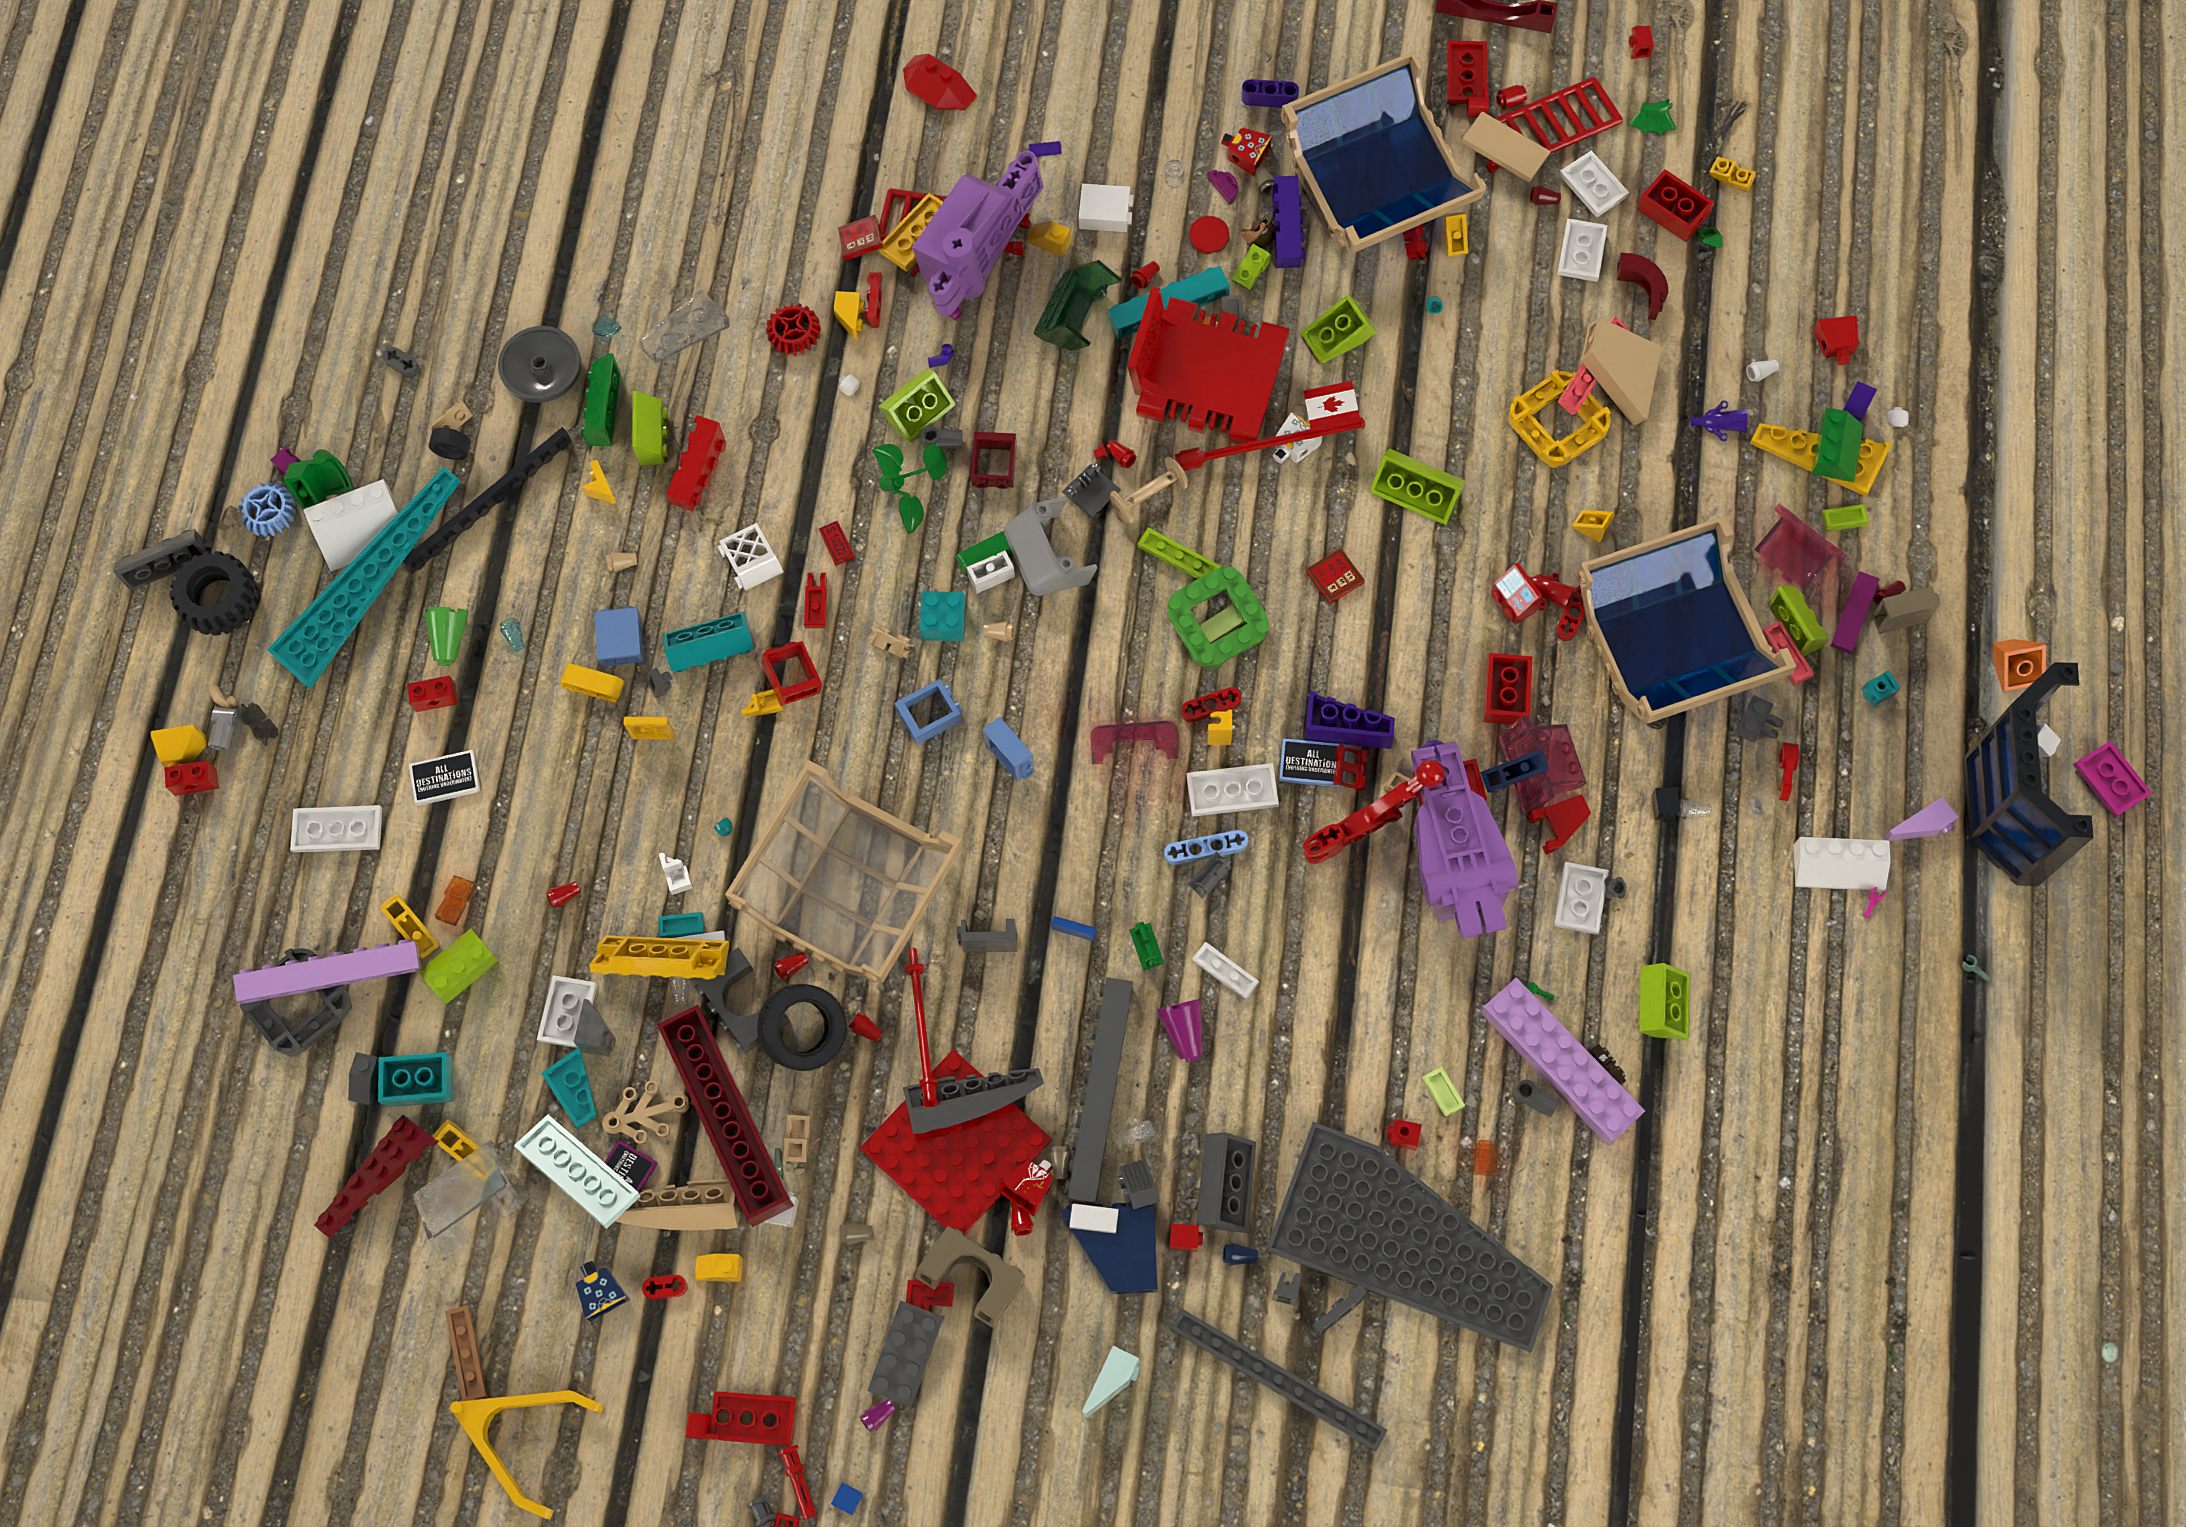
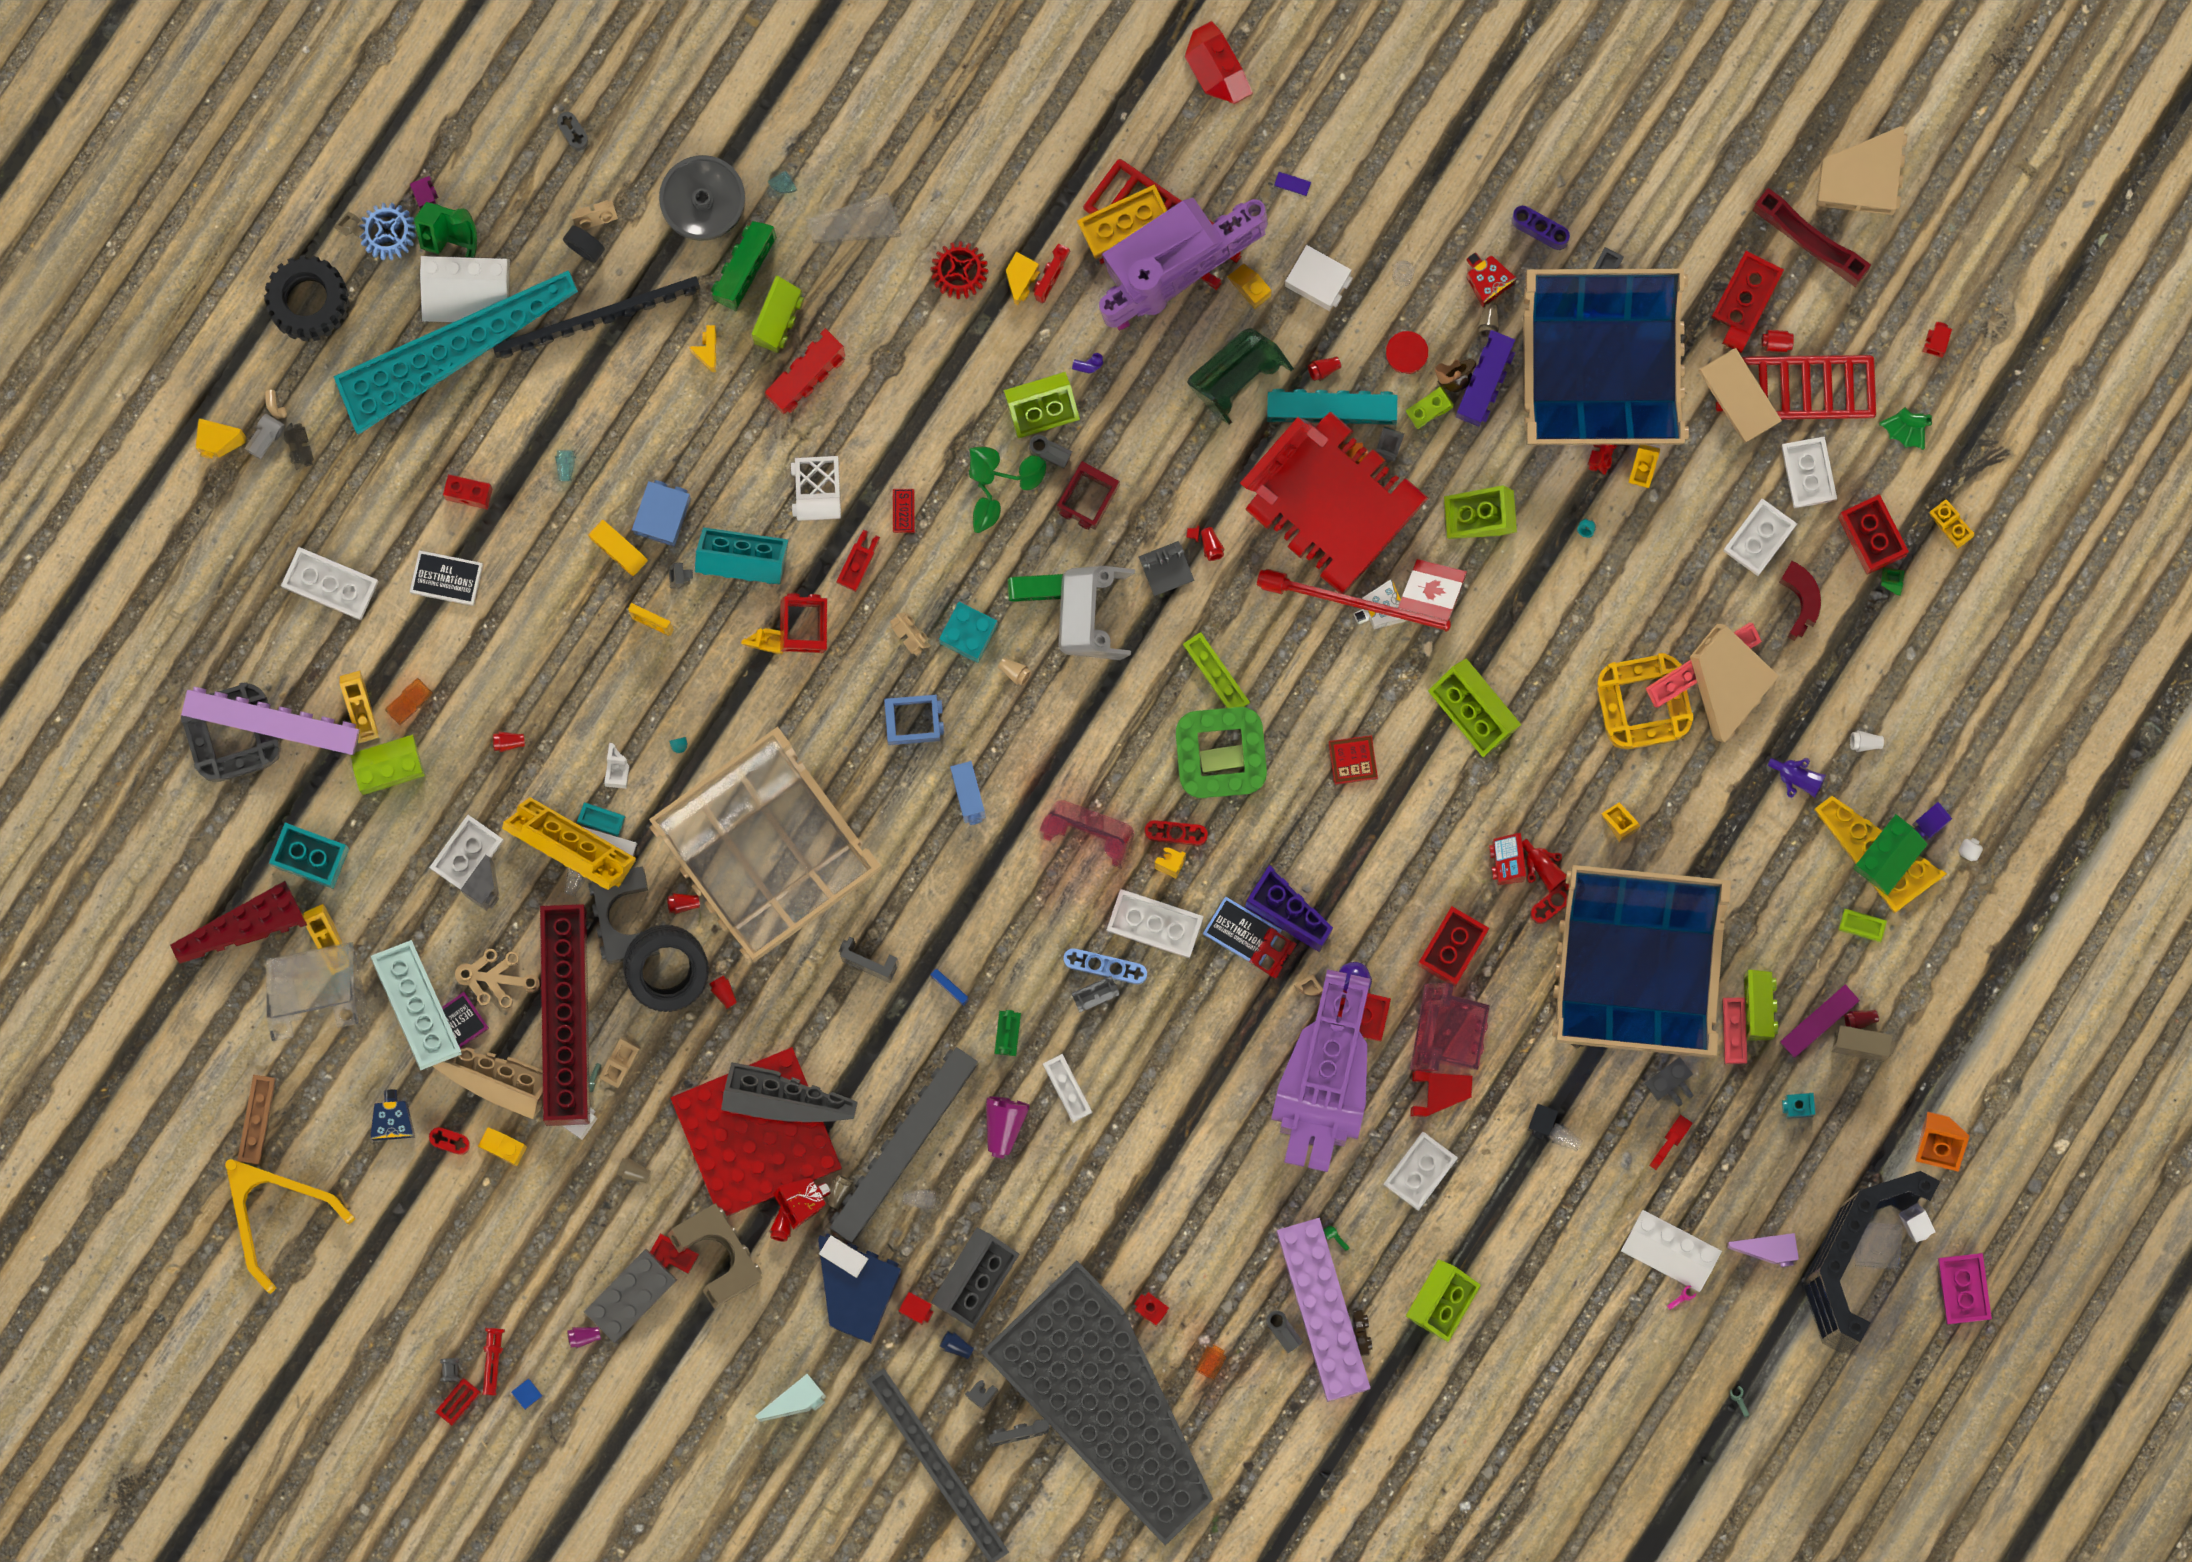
camera: 25 degrees right, 10 degrees up
dark grey slope [114,529,208,591] -> none
red brick [164,760,218,796] -> none
dark grey slope [348,1052,379,1106] -> none
bright green cone [425,607,468,666] -> none
teal wing [541,1048,597,1129] -> none
tan cone [605,552,637,573] -> none
red hinge [685,1391,797,1447] -> none
red tile [838,214,883,261] -> none
white piece [839,374,861,396] -> none
red bar [905,948,938,1108] -> none
white brick [966,551,1015,594] -> none
tan hose [1110,457,1188,523] -> none
dark grey brick [1117,1159,1160,1210] -> none
magenta tile [1207,170,1238,205] -> none
red piece [1303,760,1445,864] -> none
yellowish green tile [1422,1066,1465,1117] -> none
dark blue slope [1480,749,1550,793] -> none
dark red cone [1530,185,1561,206] -> none
dark grey plate [1604,877,1626,899] -> none
clear pink windscreen [1754,503,1849,590] -> none
red torso [1813,315,1858,365] -> none

